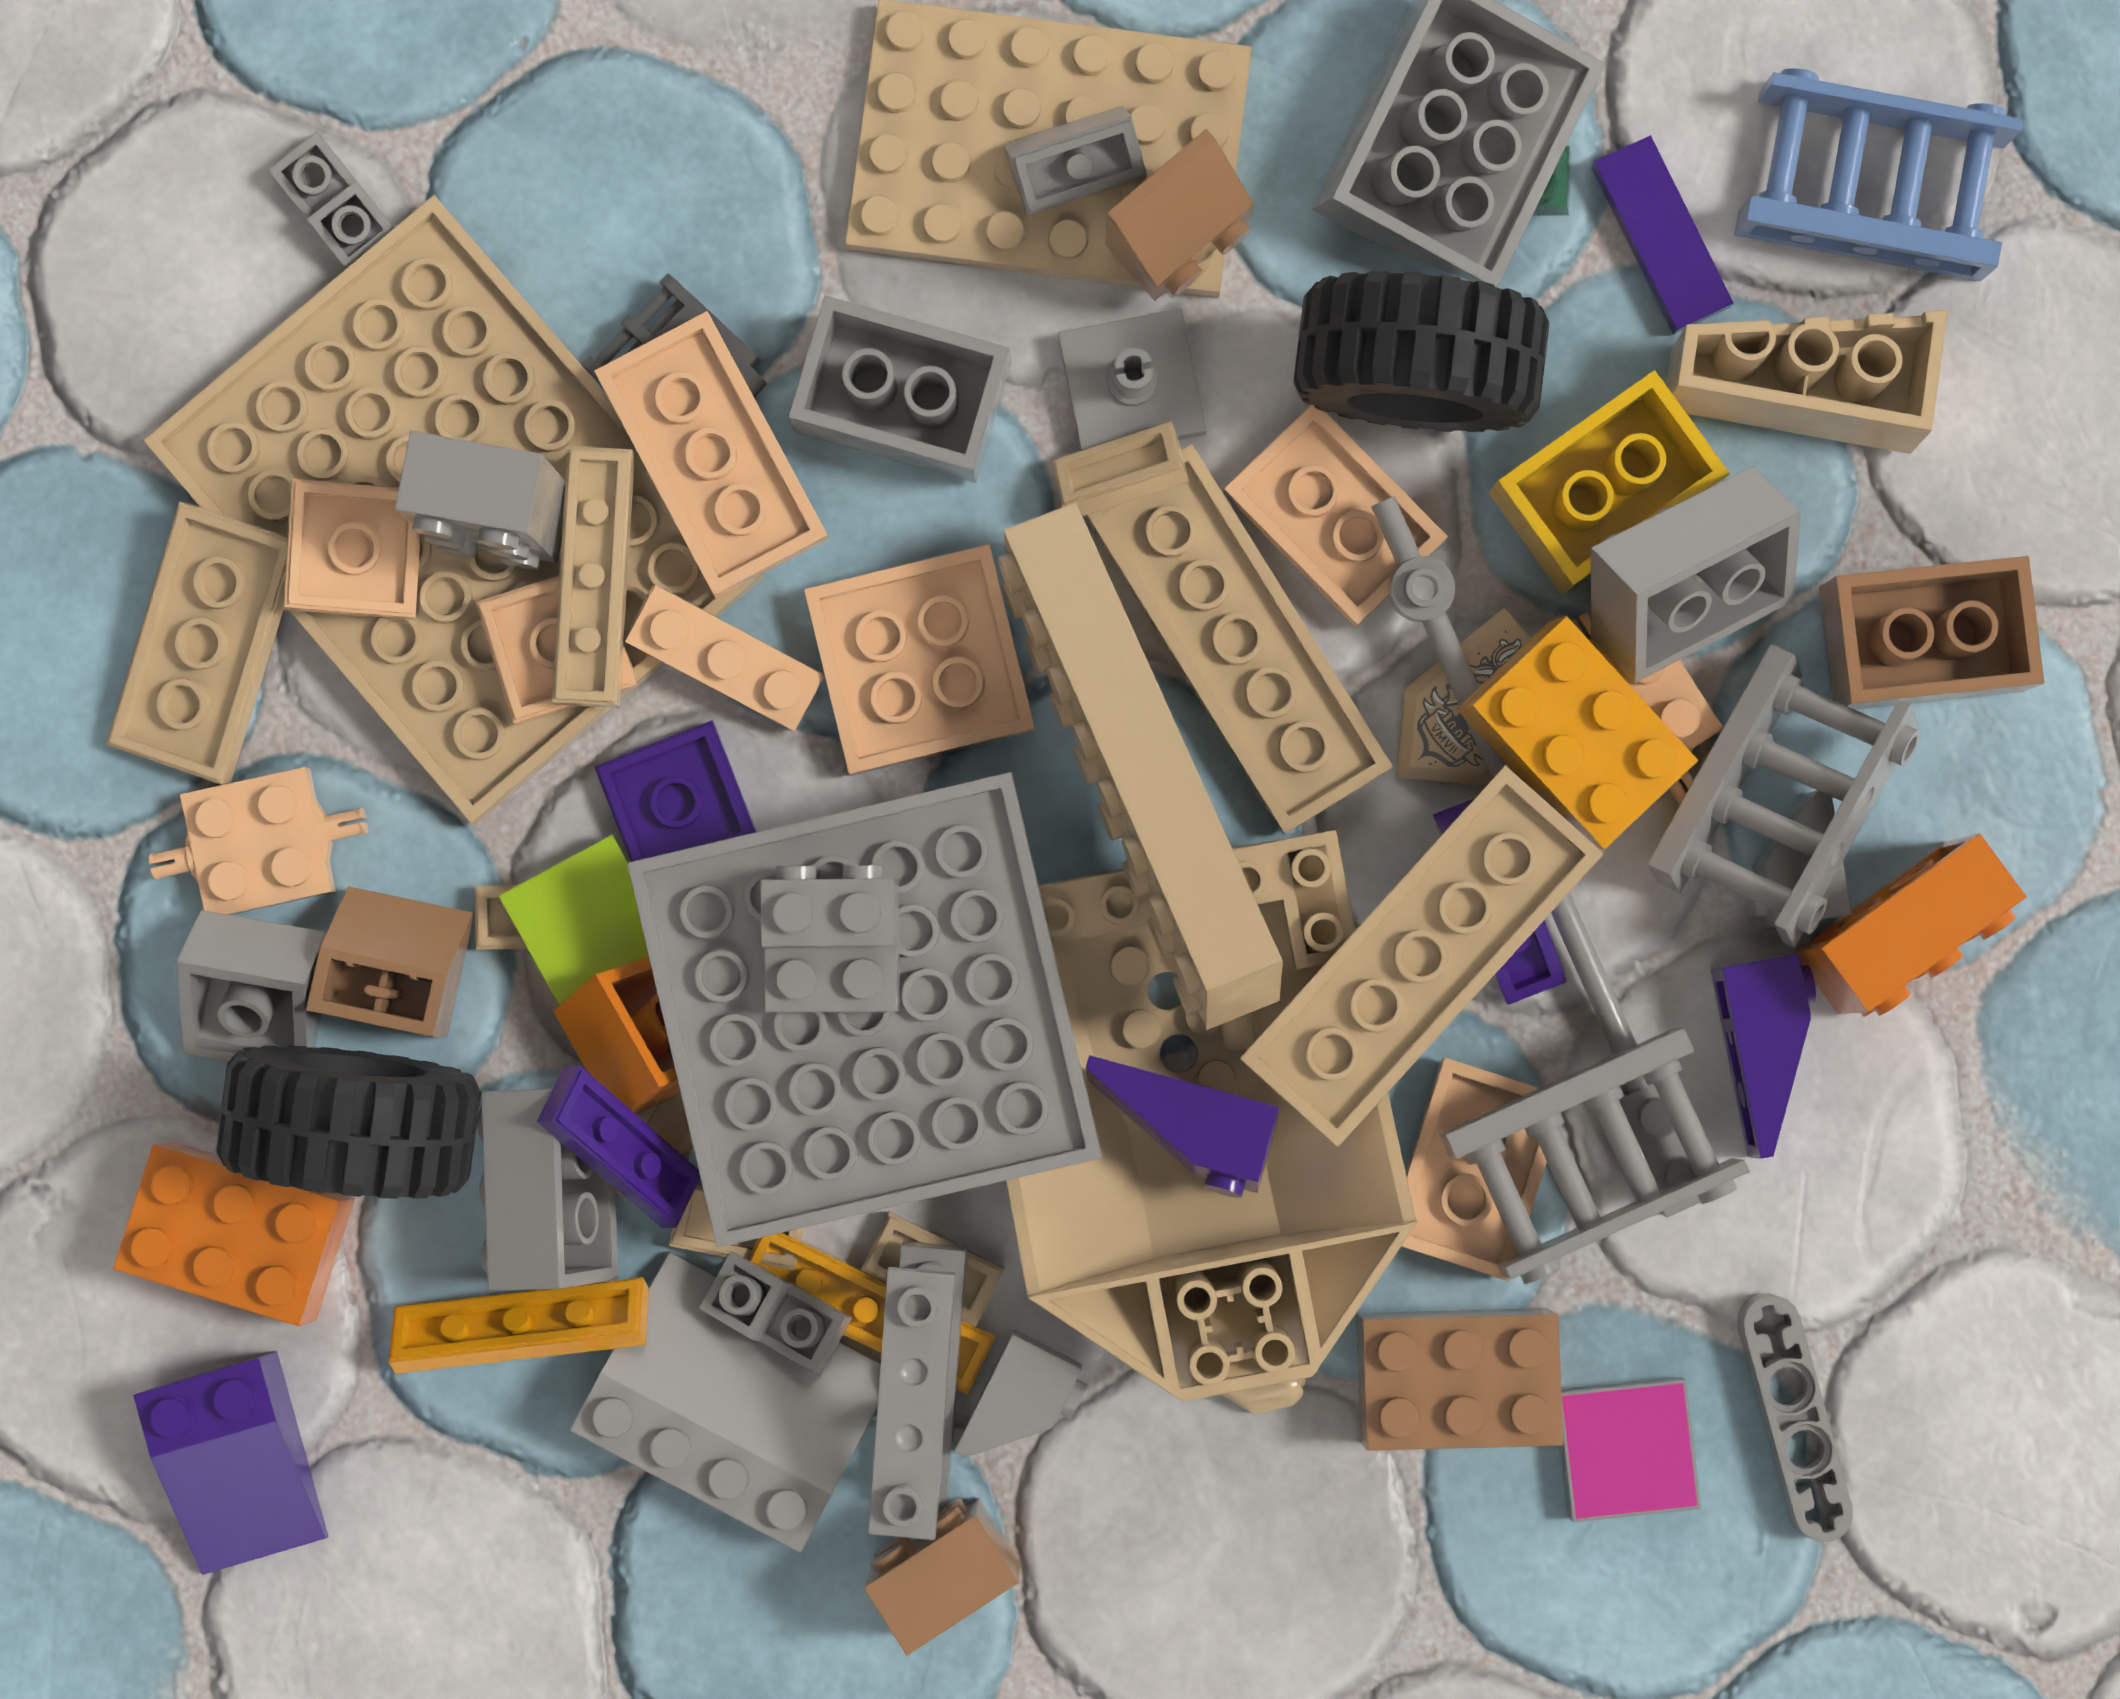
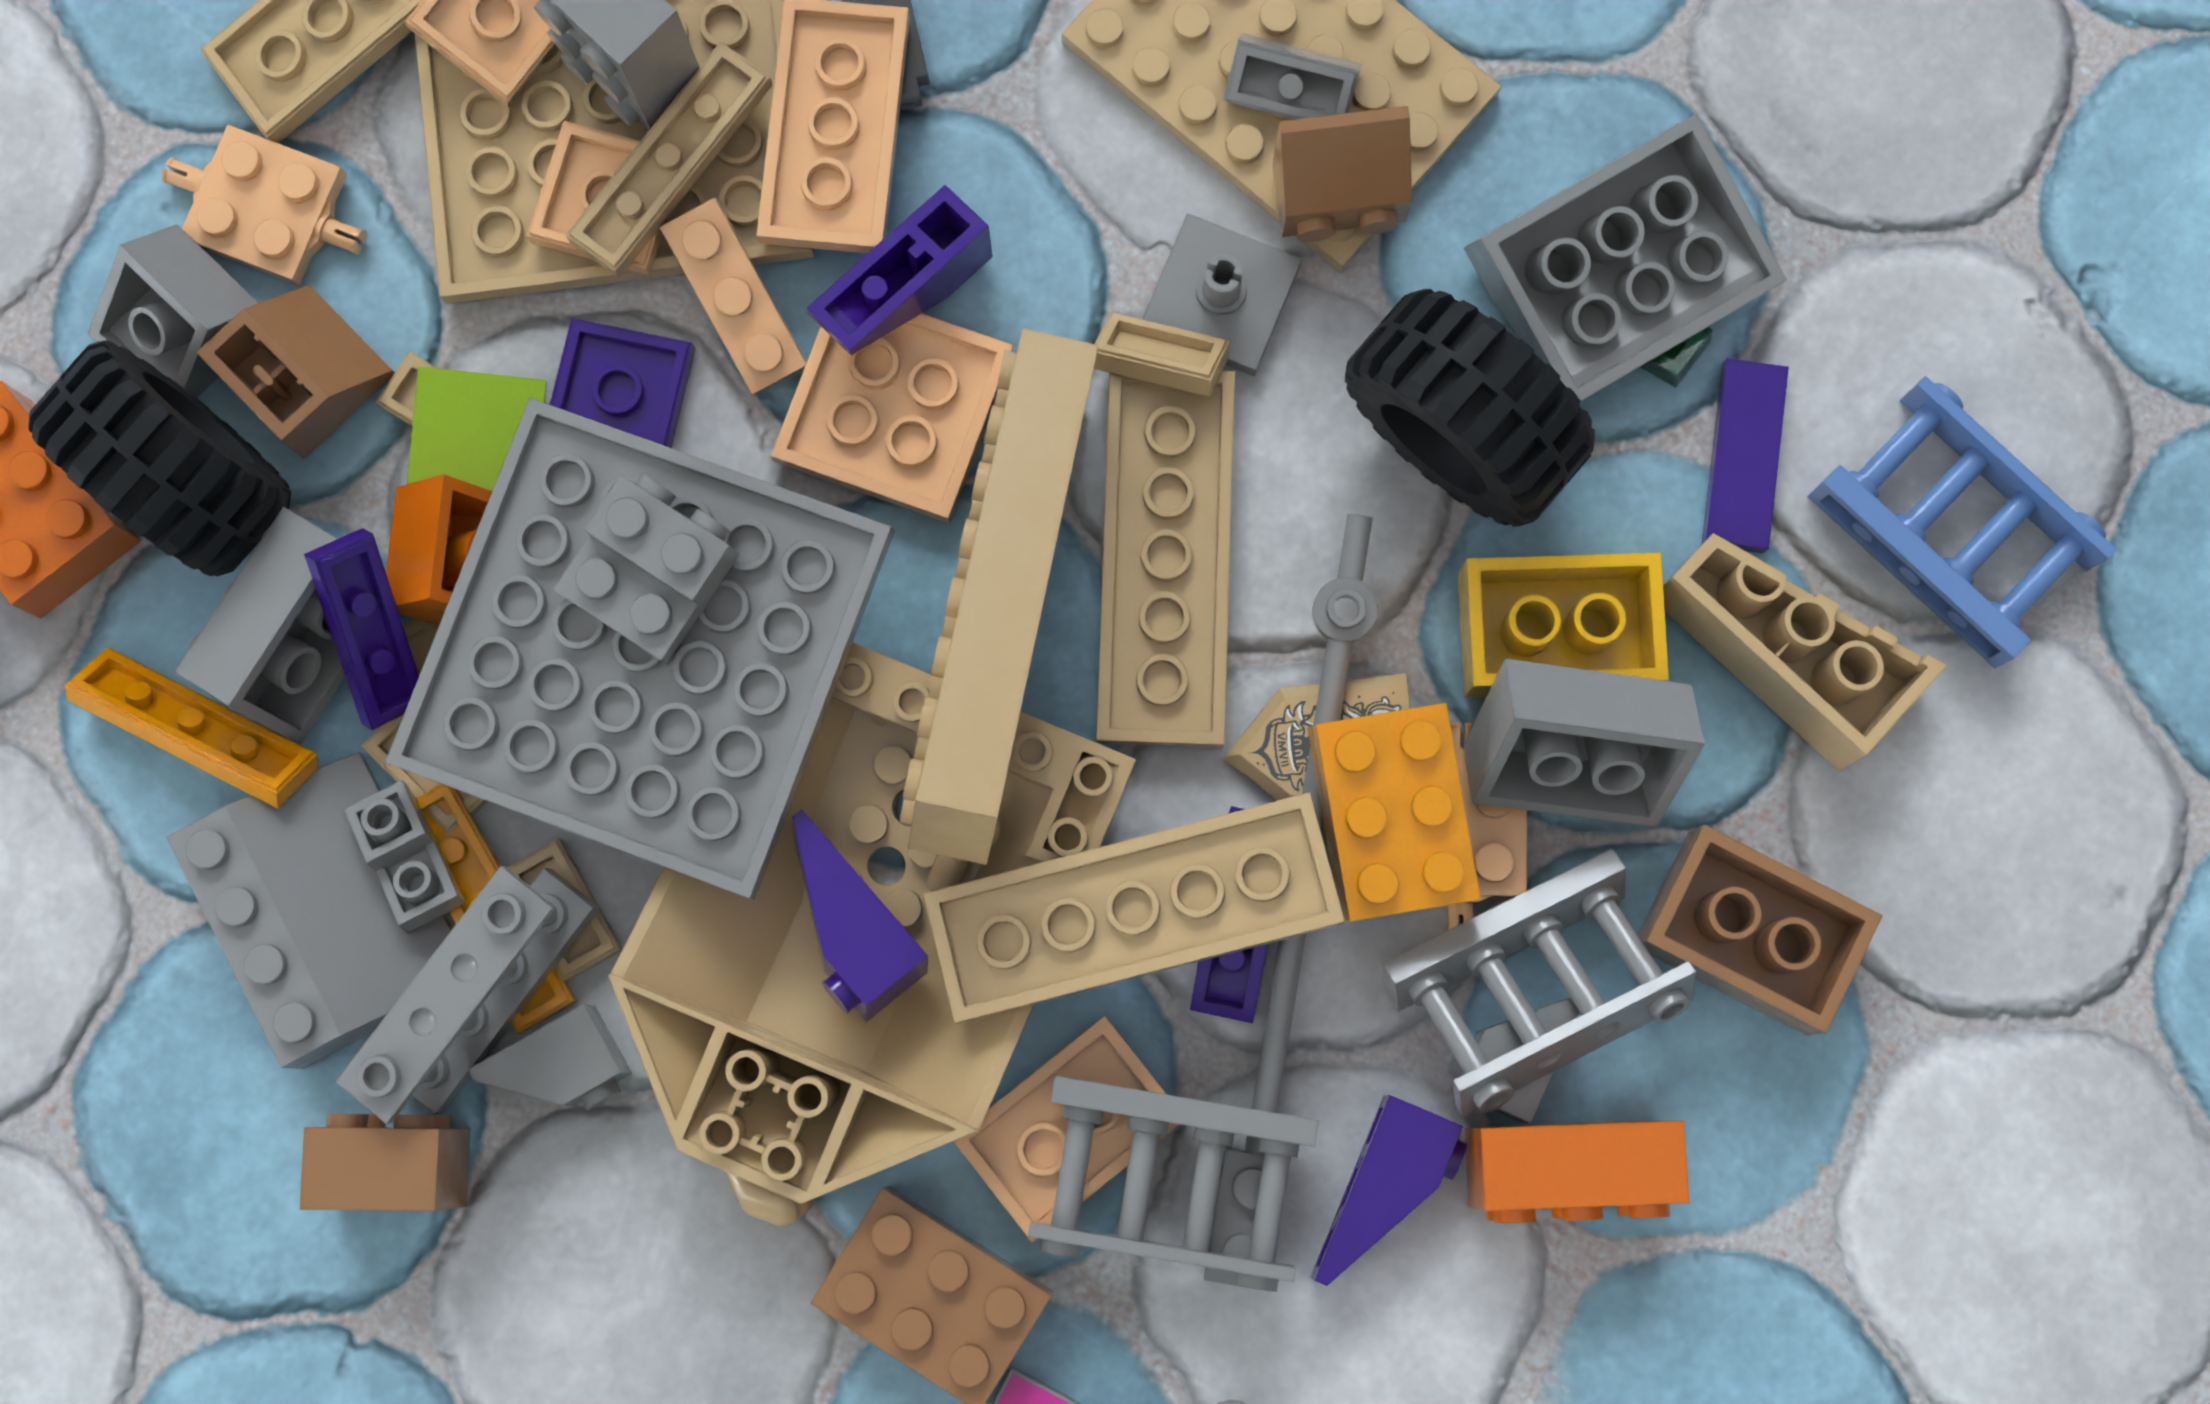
camera: 35 degrees right, 5 degrees down
light grey brick [788,295,1011,483] -> none
light nougat plate [1223,405,1448,628] -> none
none -> dark purple slope [806,185,993,355]

